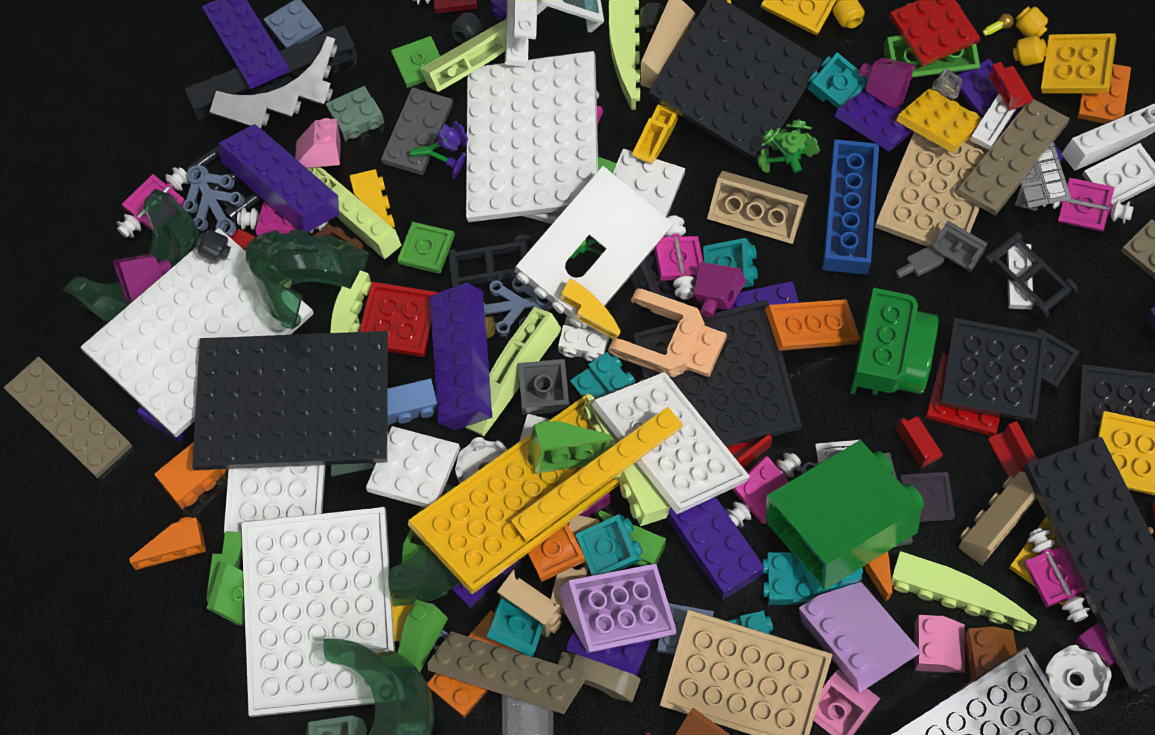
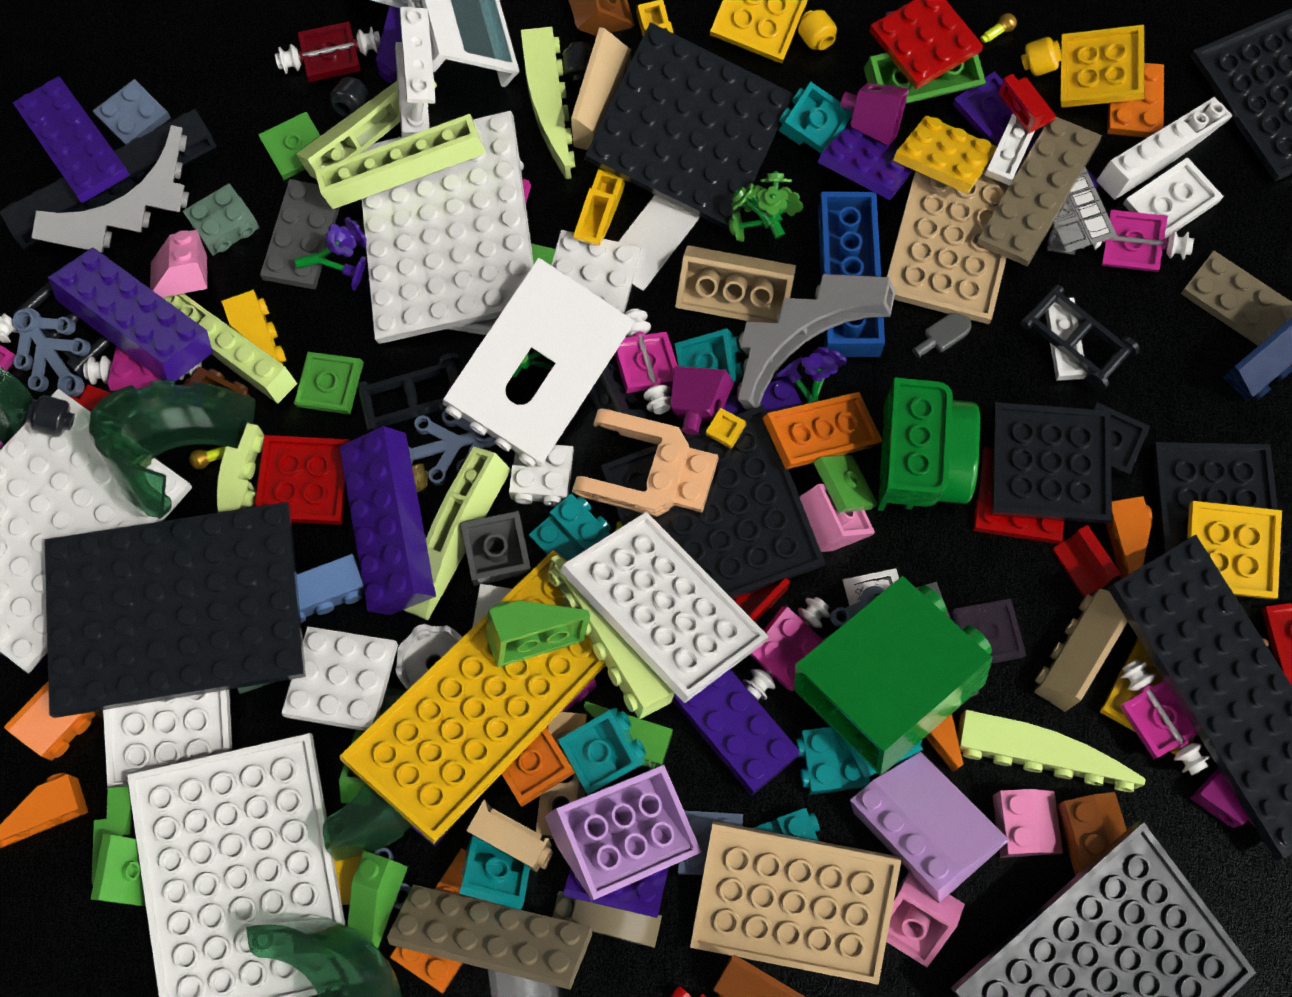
camera: 10 degrees left, 5 degrees up
yellow plate [511,407,683,542] -> none
yellow slope [559,278,621,341] -> none
red panel [896,416,943,468] -> none
clear tile [932,68,963,100] -> none
dark grey hinge [932,221,988,272] -> none
yellow head [1016,6,1048,38] -> none
white plate [1044,645,1111,711] -> none
none -> pearl gold piece [189,446,233,469]
none -> yellowish green brick [315,114,486,209]
none -> white sticker [619,195,700,291]
none -> yellow plate [706,408,746,449]
none -> light grey arch [737,274,896,411]
none -> dark purple plant [773,347,847,404]
none -> bright pink slope [800,484,875,552]
none -> bright green plate [814,455,878,513]
none -> orange slope [1105,496,1152,579]

